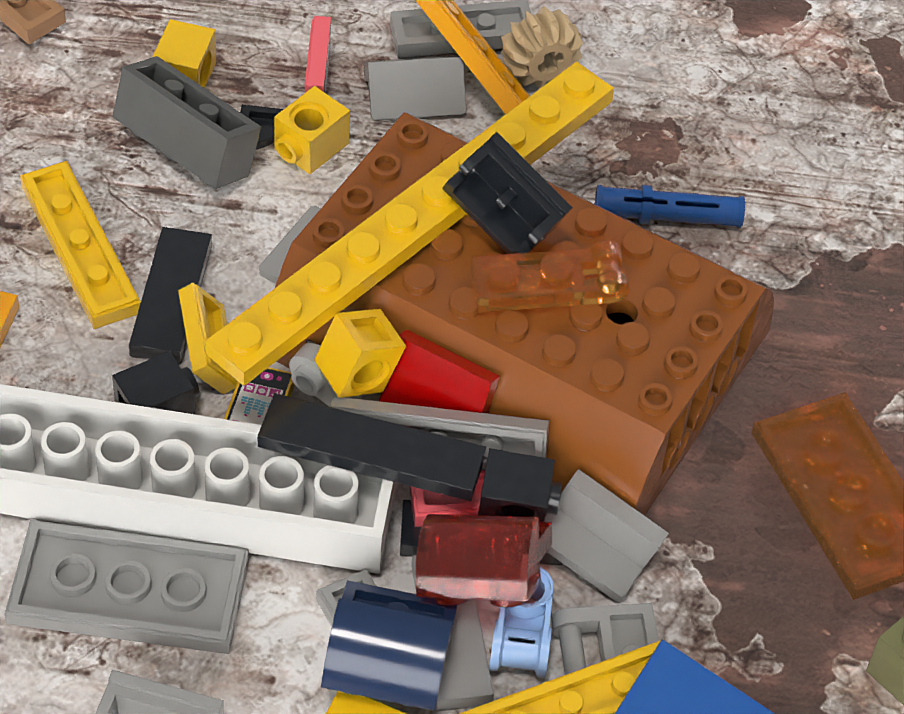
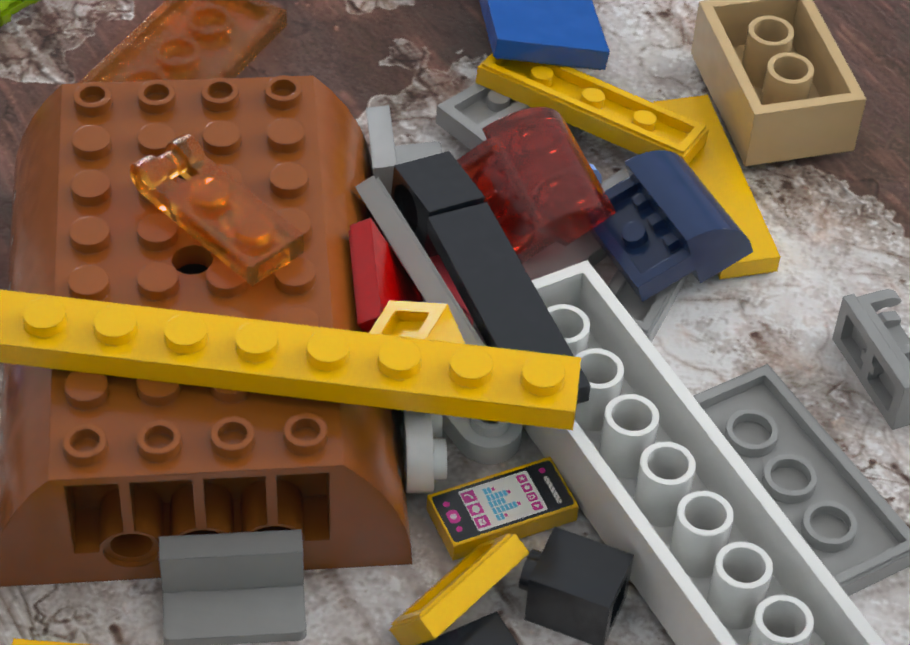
camera: 125 degrees left, 5 degrees down
black hinge [442,132,573,264] -> none

